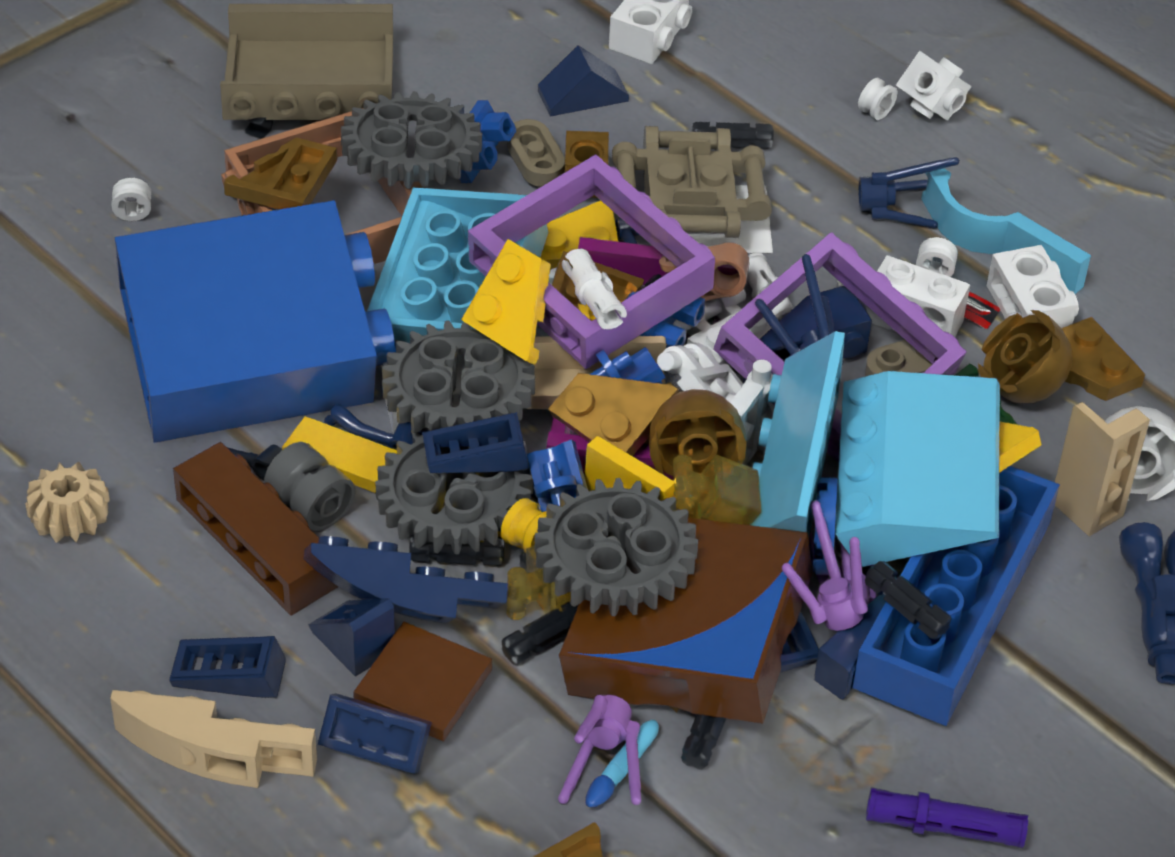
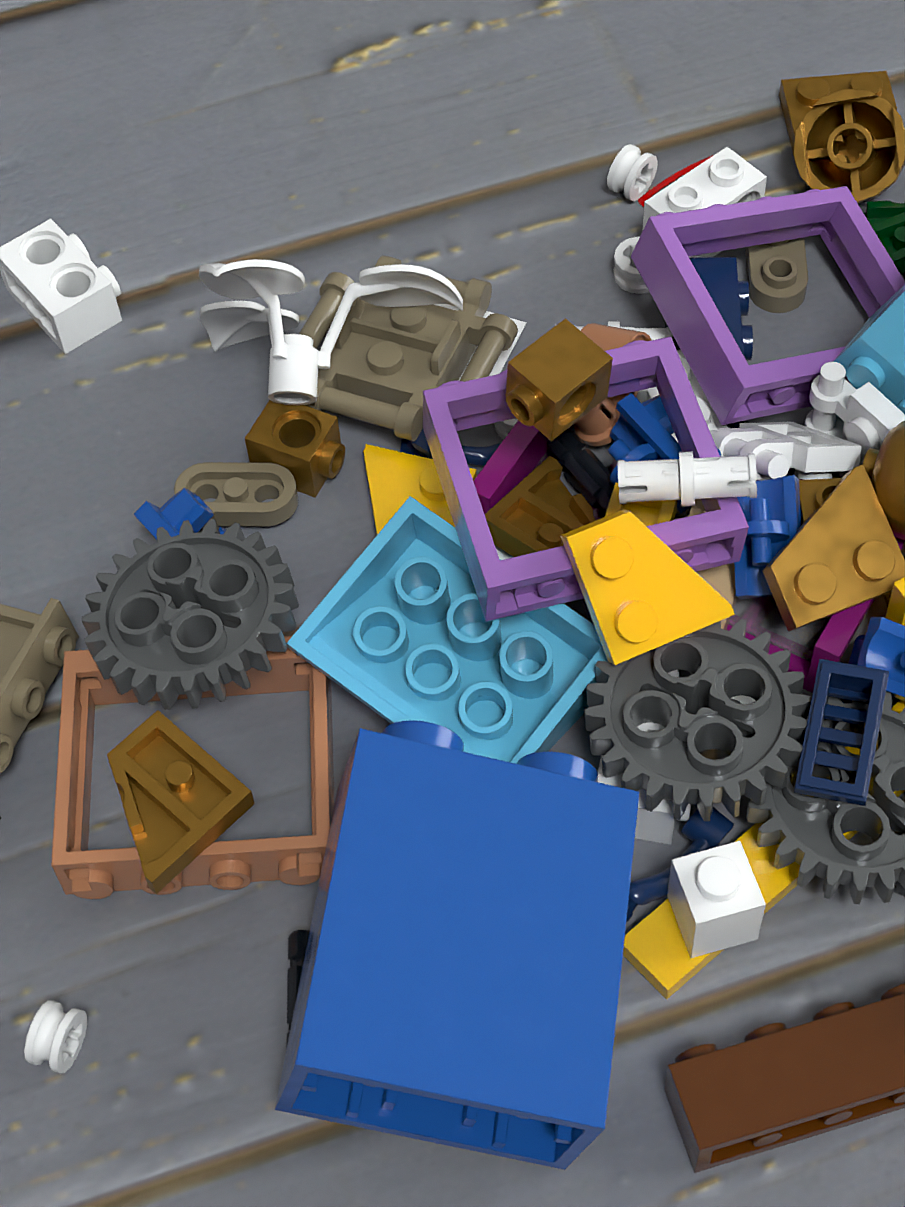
camera: 60 degrees left, 10 degrees up
black hand [227,444,283,481] -> none
dark grey wheel [264,442,355,531] -> none
dark blue slope [538,45,629,117] -> none
black axle [691,122,774,149] -> none
dark blue plant [755,254,844,365] -> none
white bush [858,78,898,120] -> none
dark blue plant [858,157,960,229] -> none
white brick [896,51,972,121] -> none
medium azure piece [921,169,1091,294] -> none
white brick [986,245,1079,328] -> none
none -> white plant [199,259,463,405]
none -> pearl gold brick [505,318,613,441]
none -> white brick [667,841,766,958]

